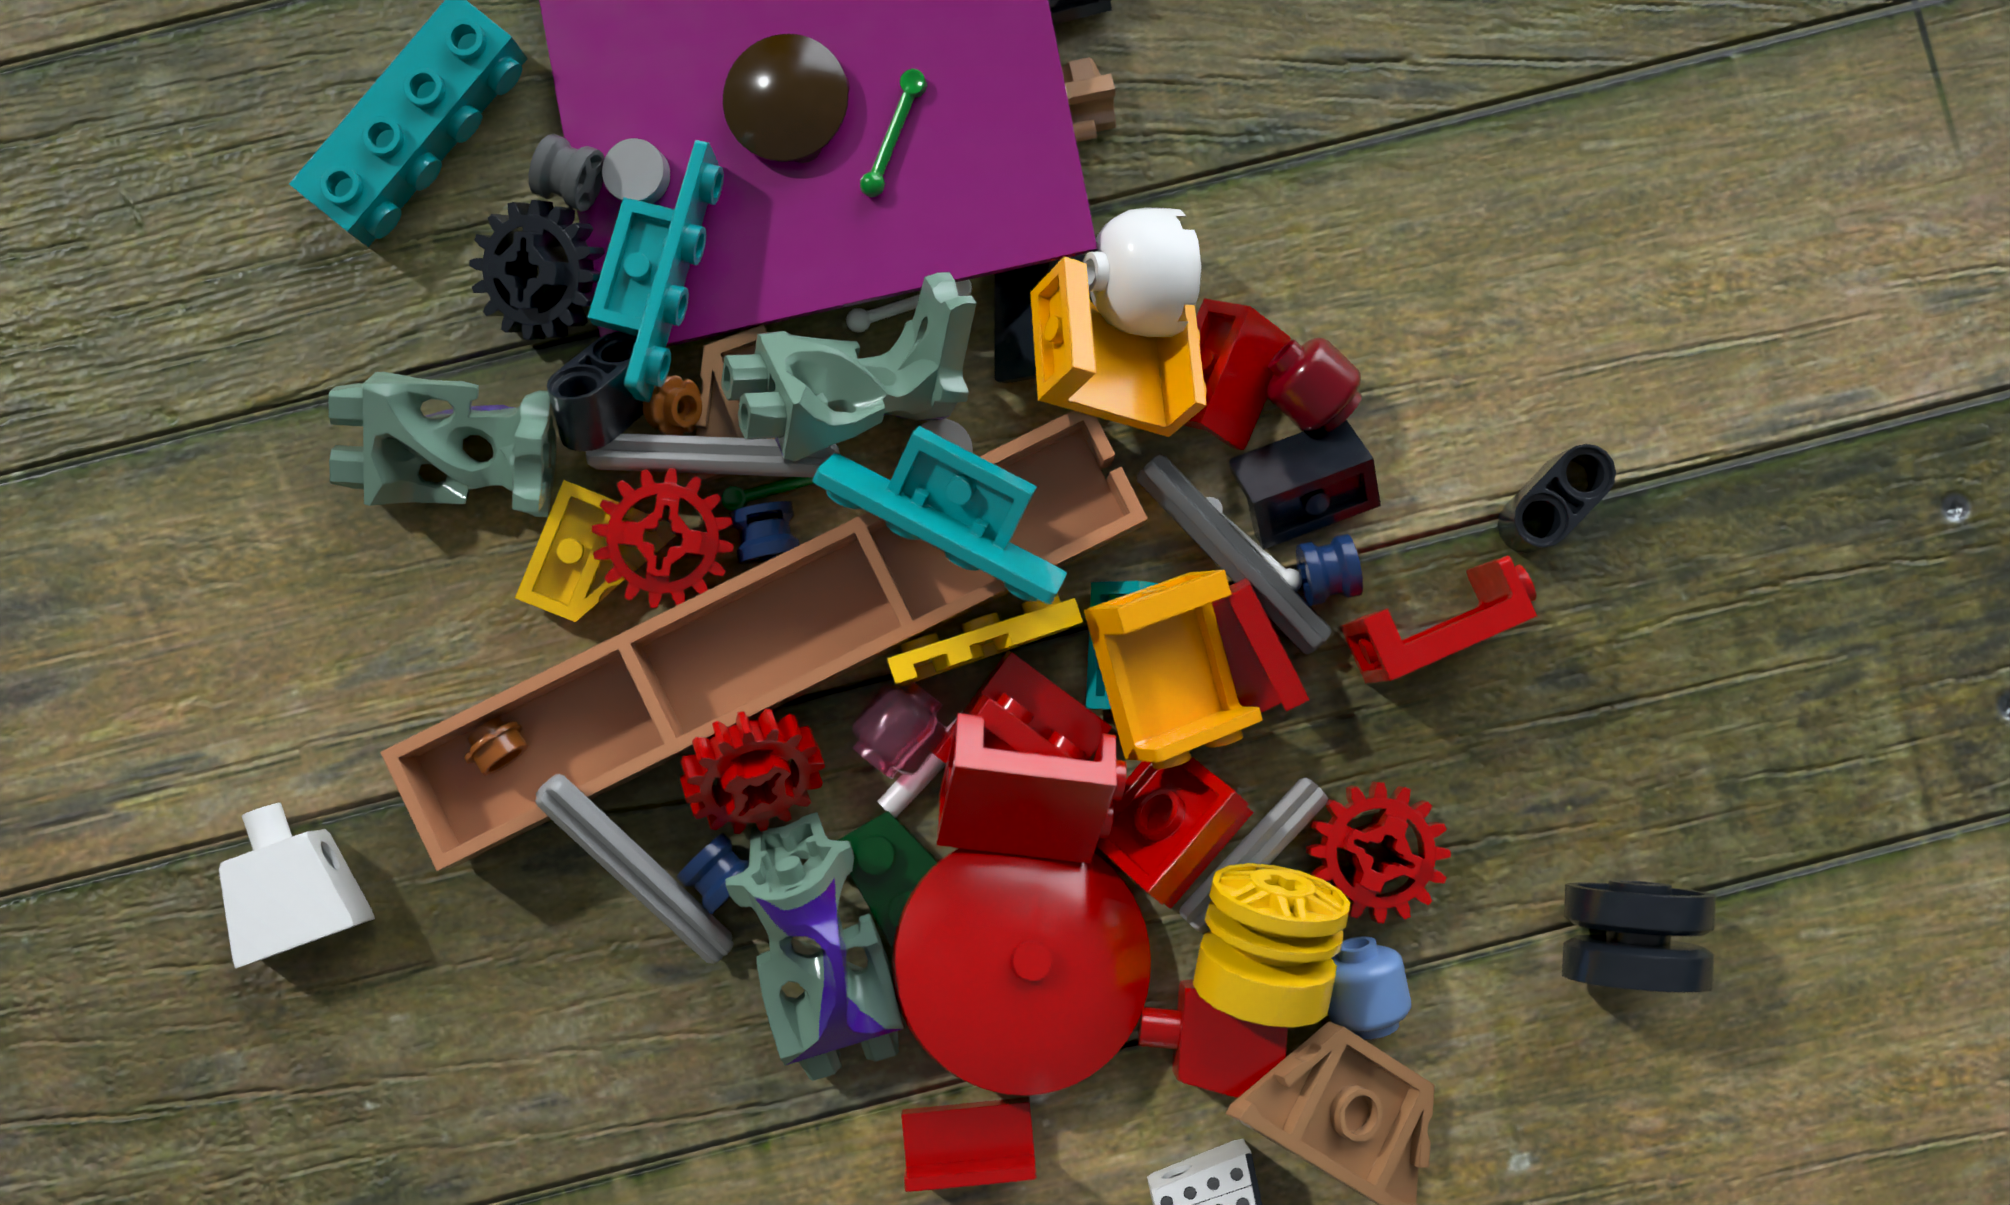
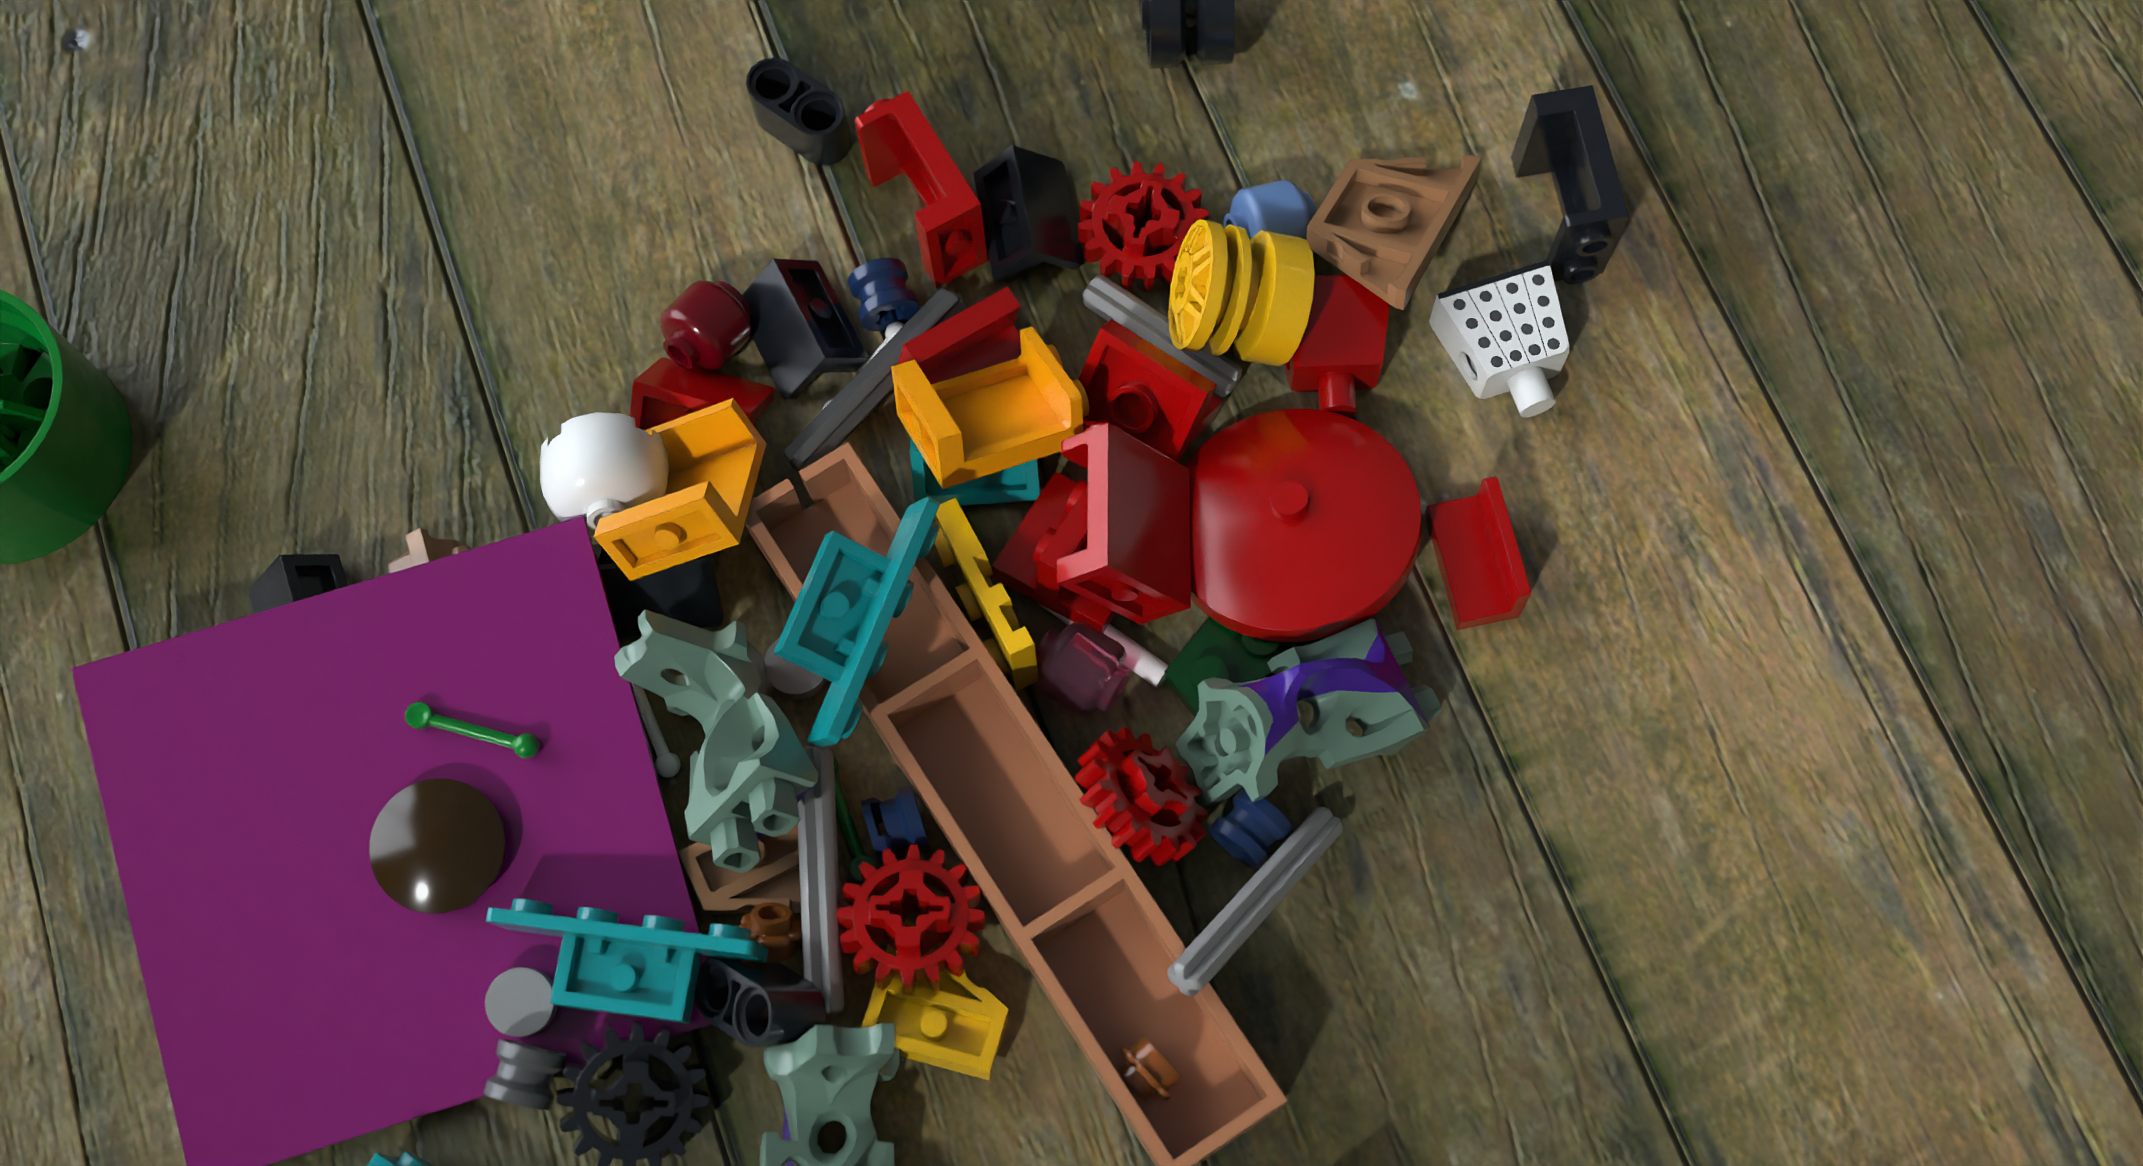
camera: 90 degrees left, 15 degrees down
none -> black panel [973,145,1085,283]

